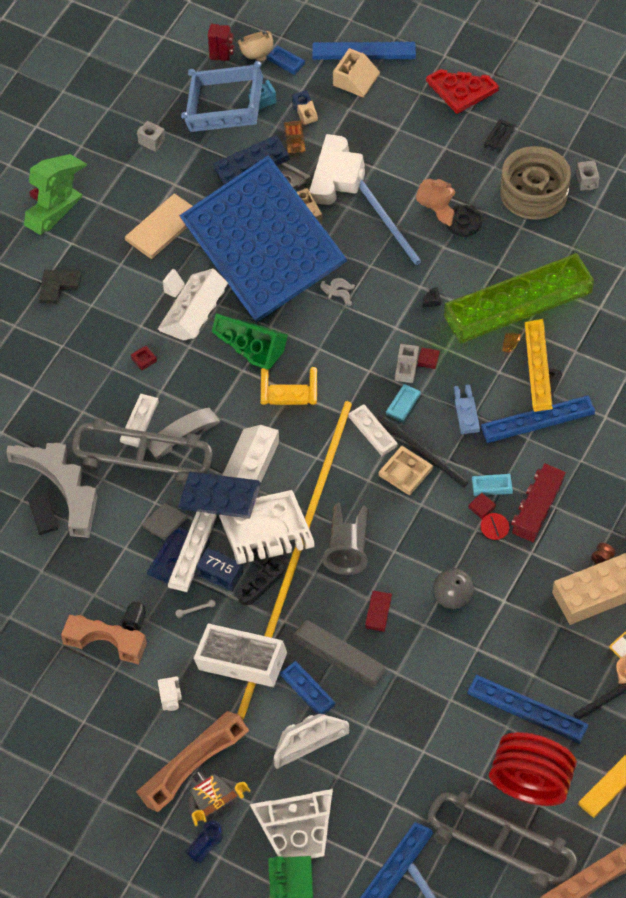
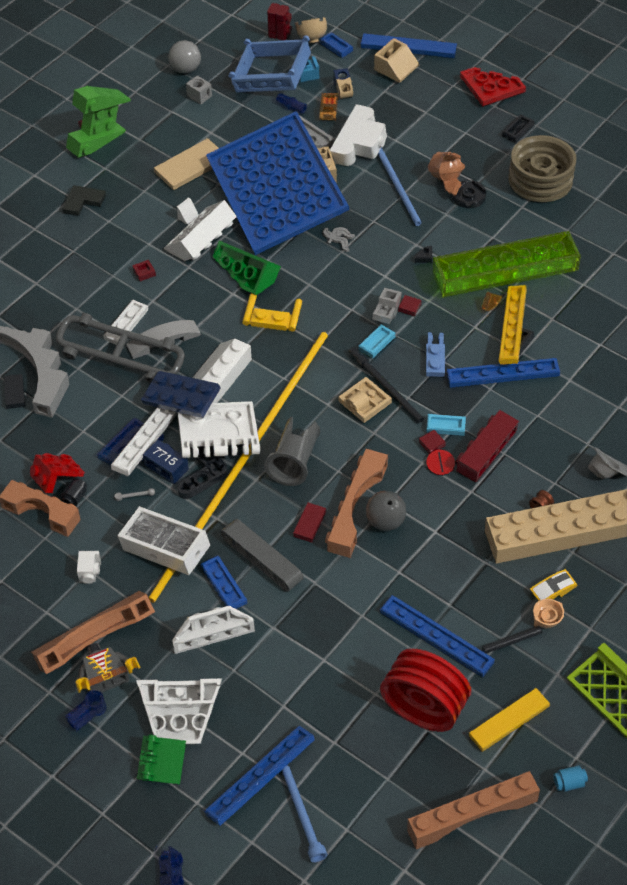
camera: 10 degrees right, 5 degrees down
dark grey piece [142,503,188,540] -> none
dark blue plate [213,135,290,185] -> none
white tile [349,404,398,456] -> none
dark grey bar [427,792,577,891] -> none
light grey brick [576,160,599,190] -> none
none -> red bracket [30,453,85,493]
none -> light grey piece [168,40,201,74]
none -> clear blue axle [276,93,307,114]
none -> nougat arch [325,449,388,558]

